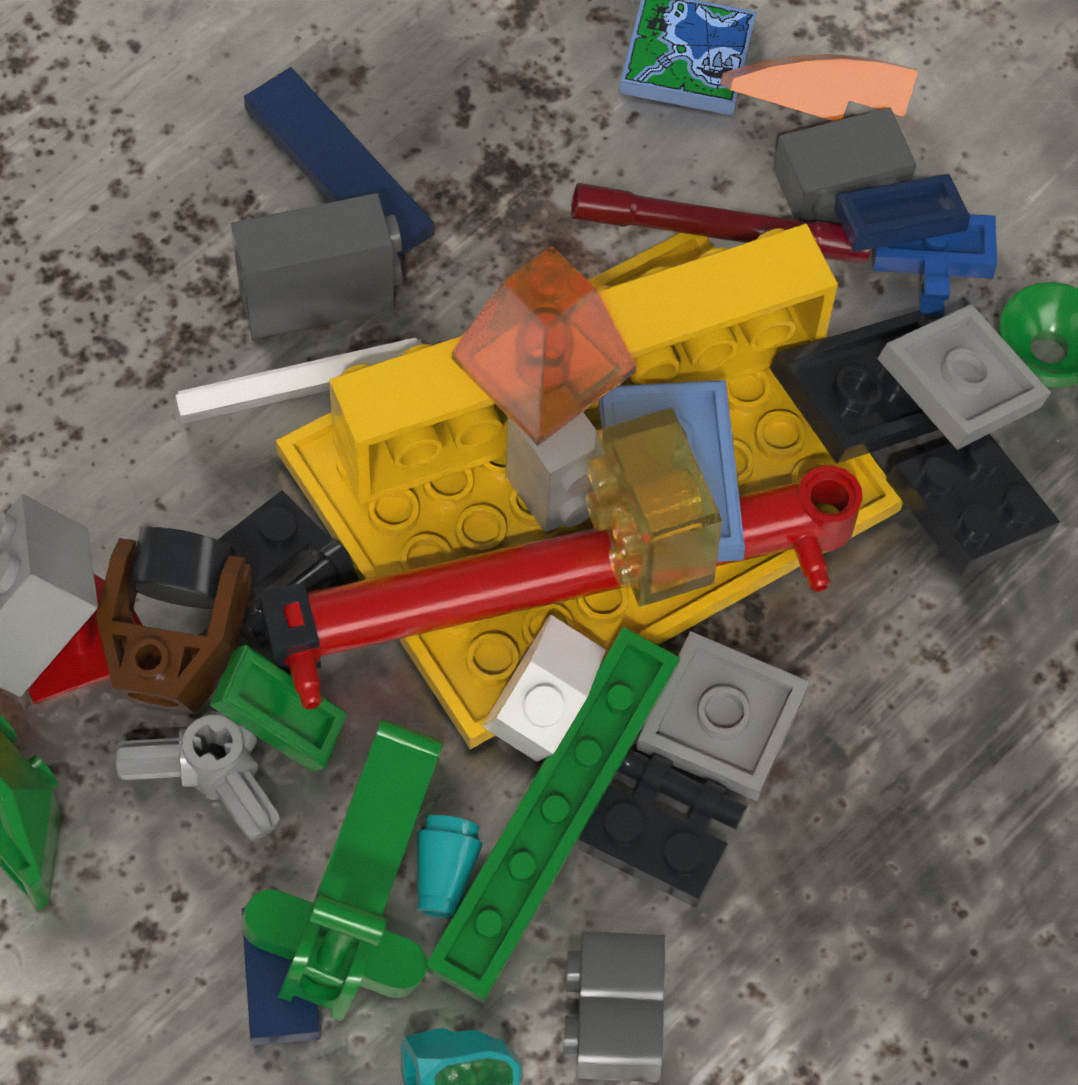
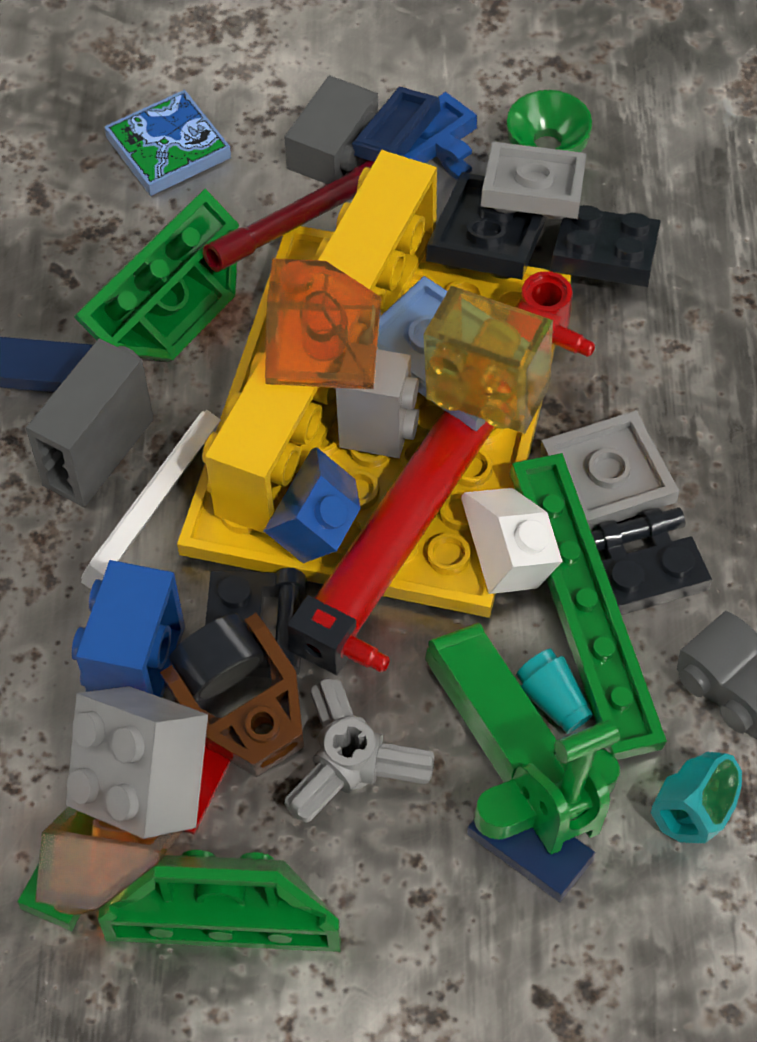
camera: 40 degrees left, 5 degrees down
green tile [210,645,348,772] -> none
orange slope [720,54,919,121] -> none
none -> blue brick [72,560,185,698]
none -> green wedge [74,188,239,362]
none -> blue slope [264,447,361,563]

